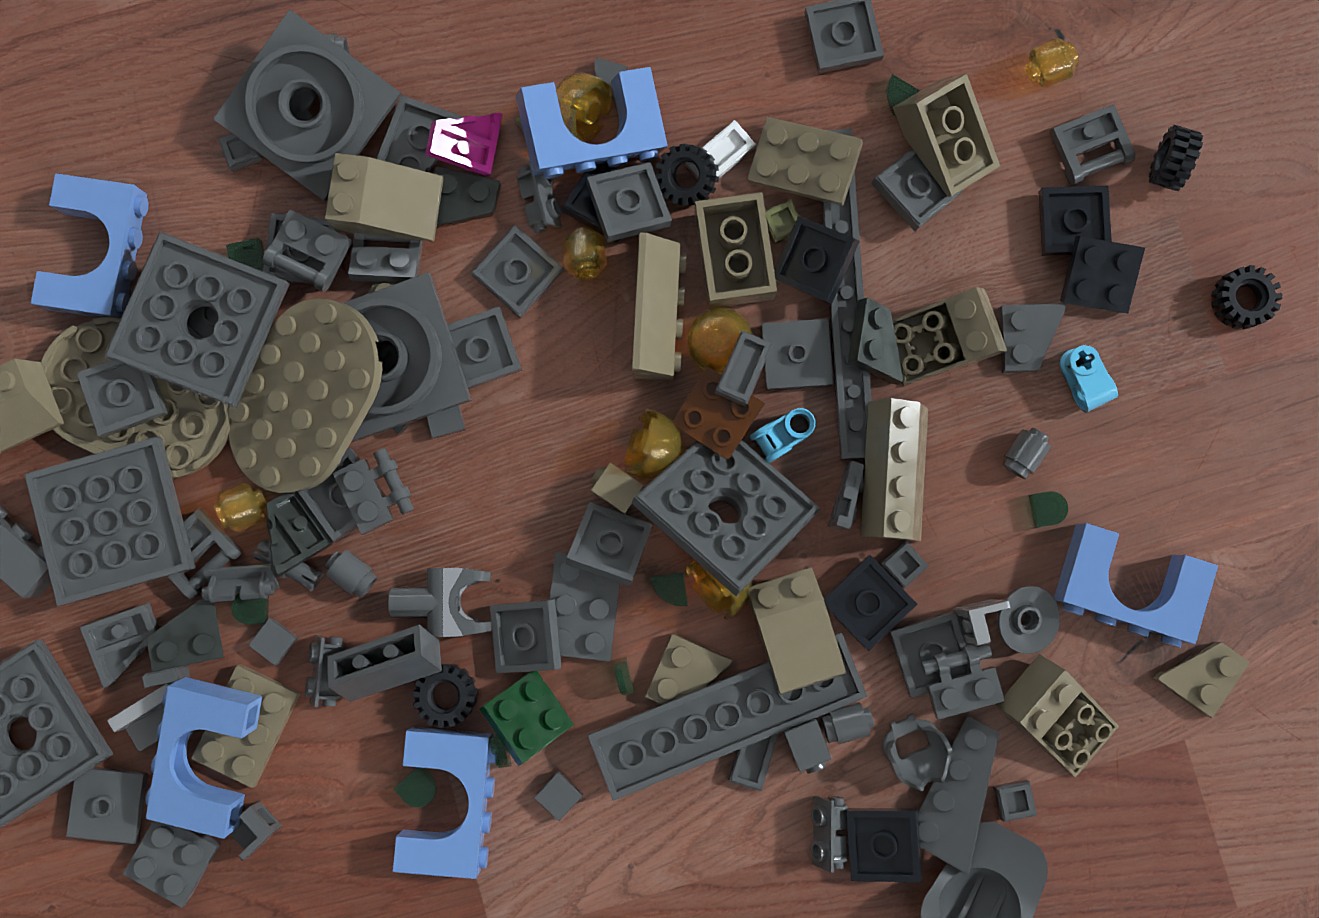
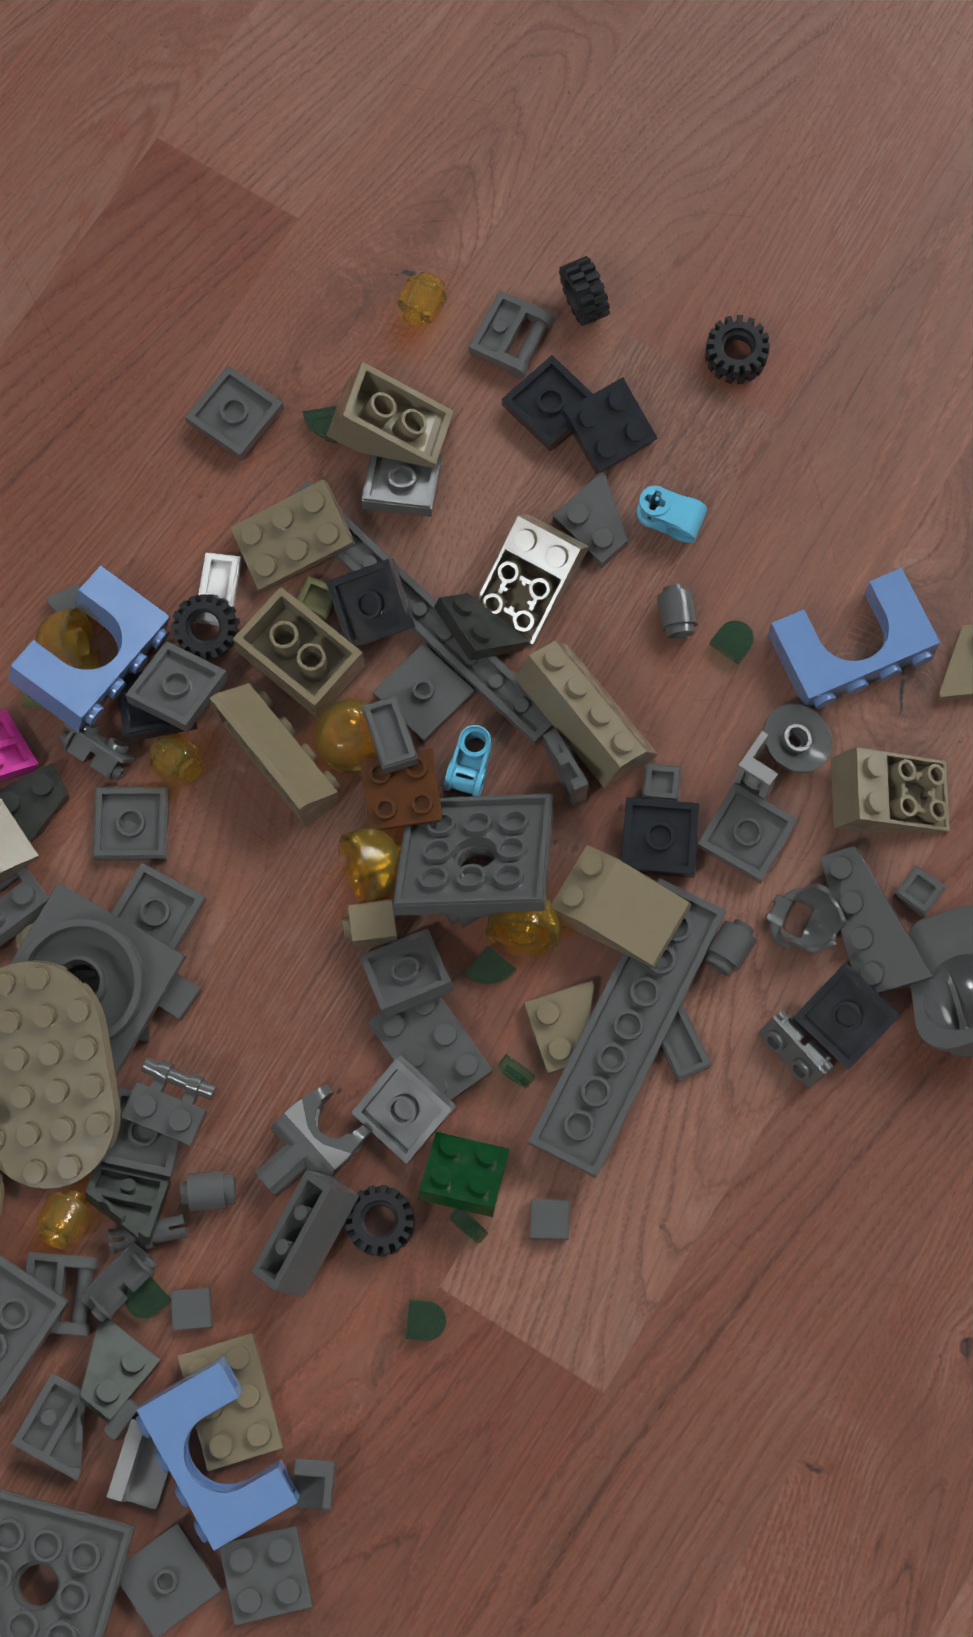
camera: 40 degrees left, 10 degrees down
dark grey hinge [305,635,346,707] -> none
medium blue arch [393,727,498,879] -> none
dark grey brick [783,718,832,774] -> none
dark grey plate [921,644,1005,720] -> none

